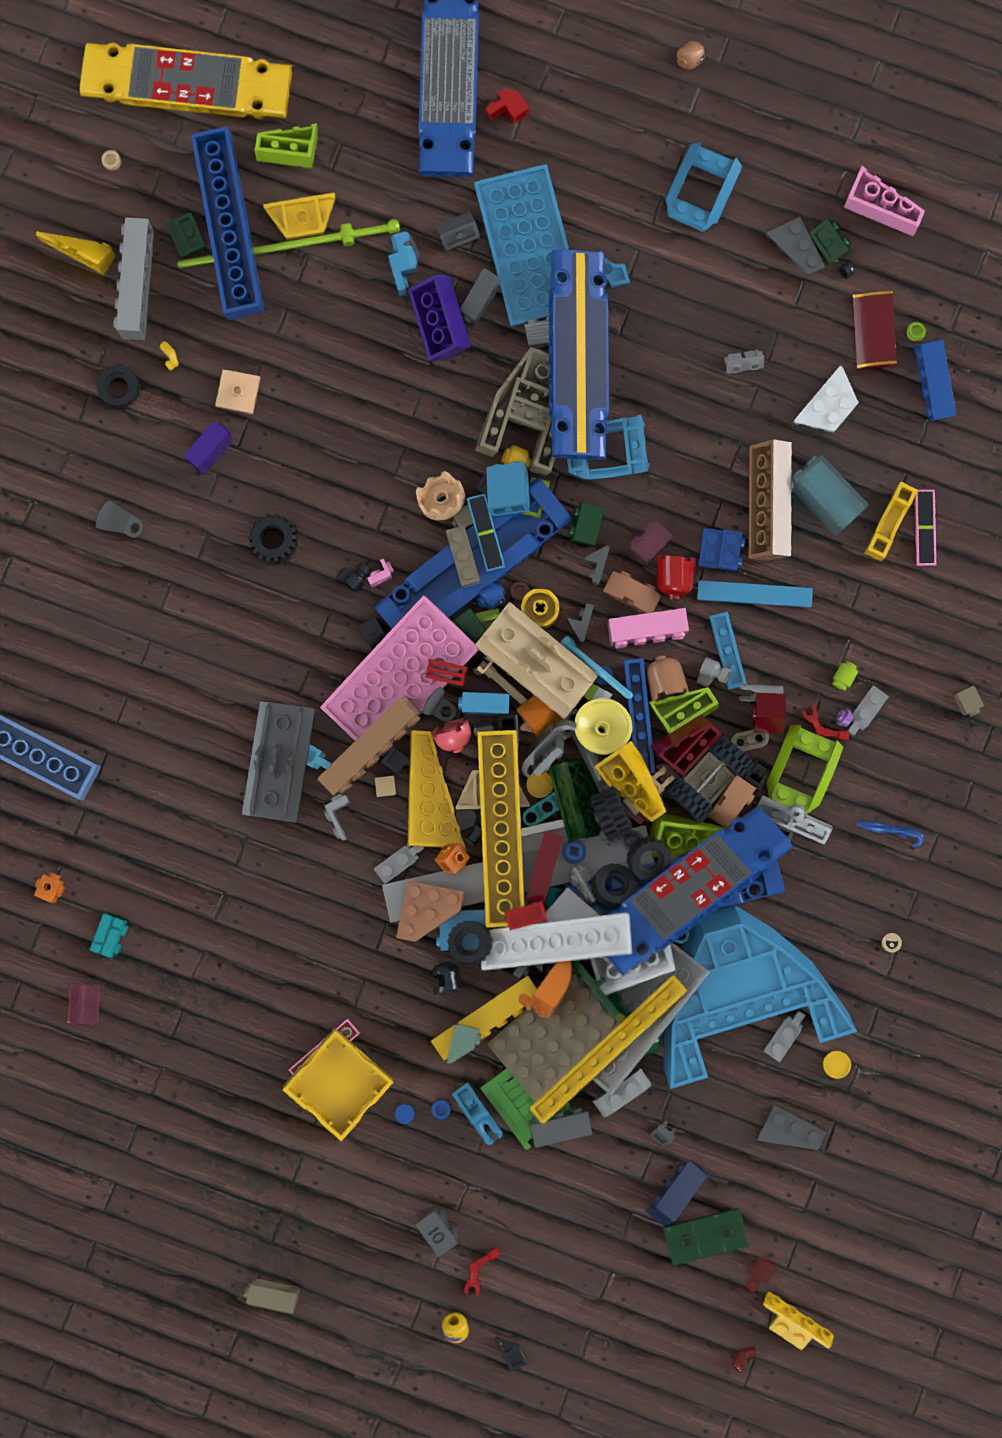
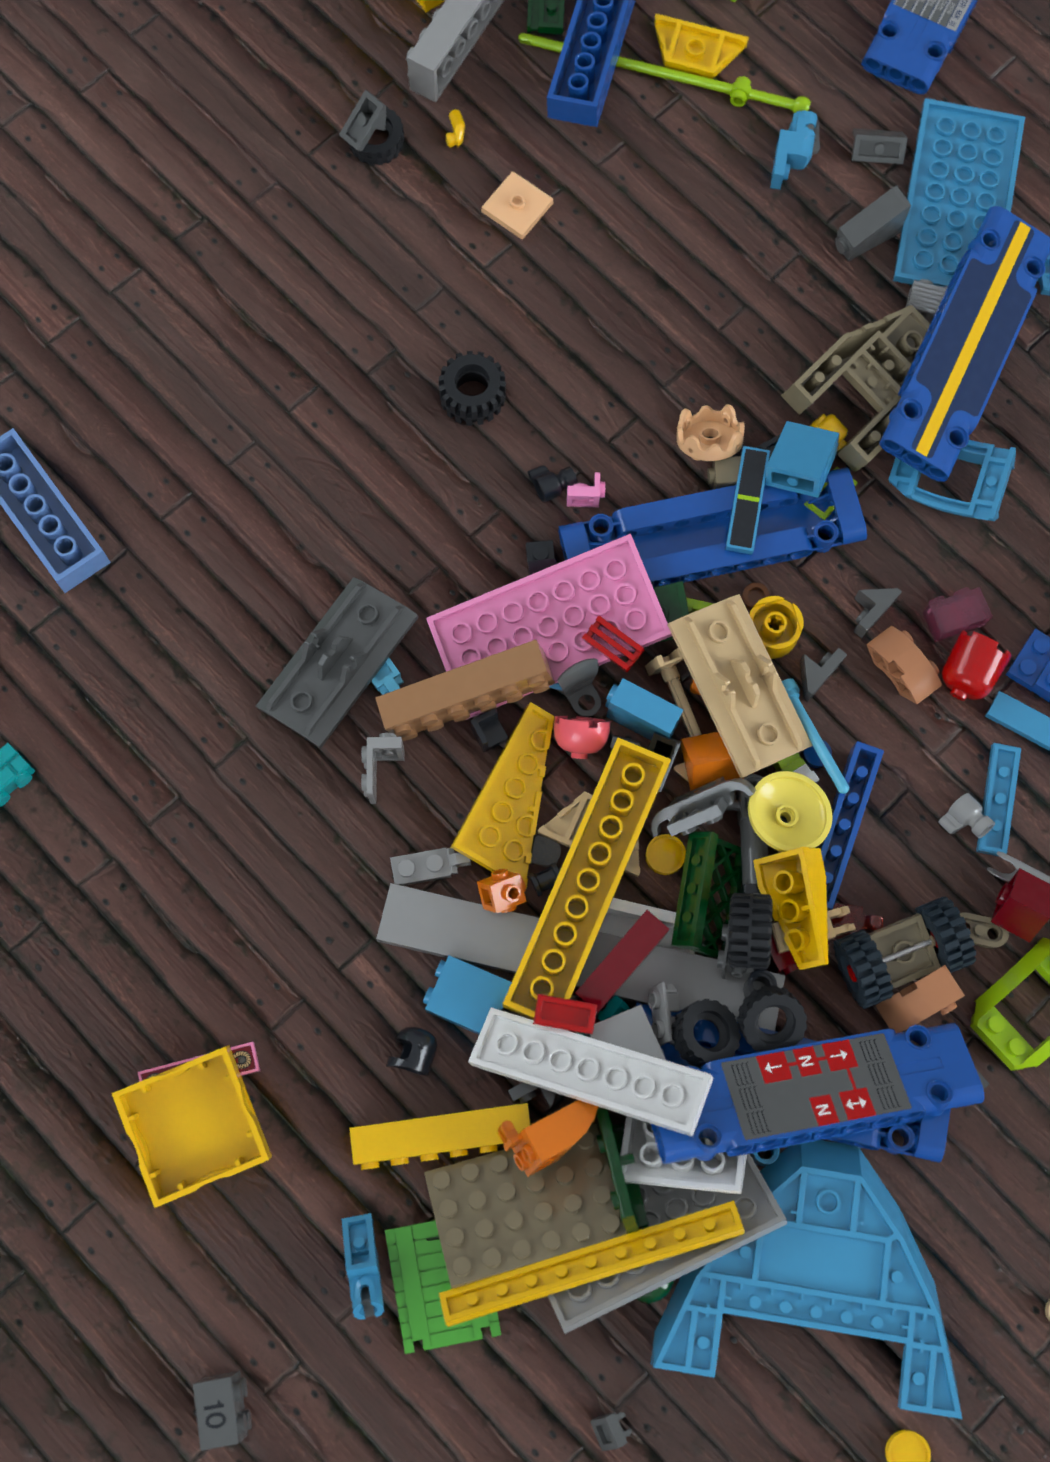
camera: 20 degrees right, 10 degrees down
dark grey piece [96,500,143,538] -> none
dark purple brick [184,421,233,475] -> none
tan tile [375,776,396,797] -> none
blue tile [395,1104,415,1124] -> none
nougat plate [396,881,465,942] -> none
dark purple brick [408,275,471,361] -> none
blue tile [431,1099,451,1119] -> none
dark tan arch [446,526,480,589] -> none
black tyre [447,921,493,965] -> none
sand green slope [447,1023,482,1064] -> none
blue head [476,582,505,610] -> none
red brick [485,90,529,124] -> none
teal beam [523,792,560,827] -> none
dark grey brick [528,1106,592,1148] -> none
blue piece [562,840,586,864] -> none
dark green brick [568,502,604,546] -> none
light grey brick [593,1068,652,1118] -> none
bright pink brick [607,608,689,649] -> none
nougat cylinder [646,656,689,701] -> none
lime wedge [649,687,719,735] -> none
dark red wedge [650,715,722,777] -> none
lime wedge [650,814,727,858] -> none
black slope [742,756,773,792] -> none
light grey hinge [757,795,833,844] -> none
light grey hinge [763,1010,805,1062] -> none
none -> dark grey slope [339,90,386,151]

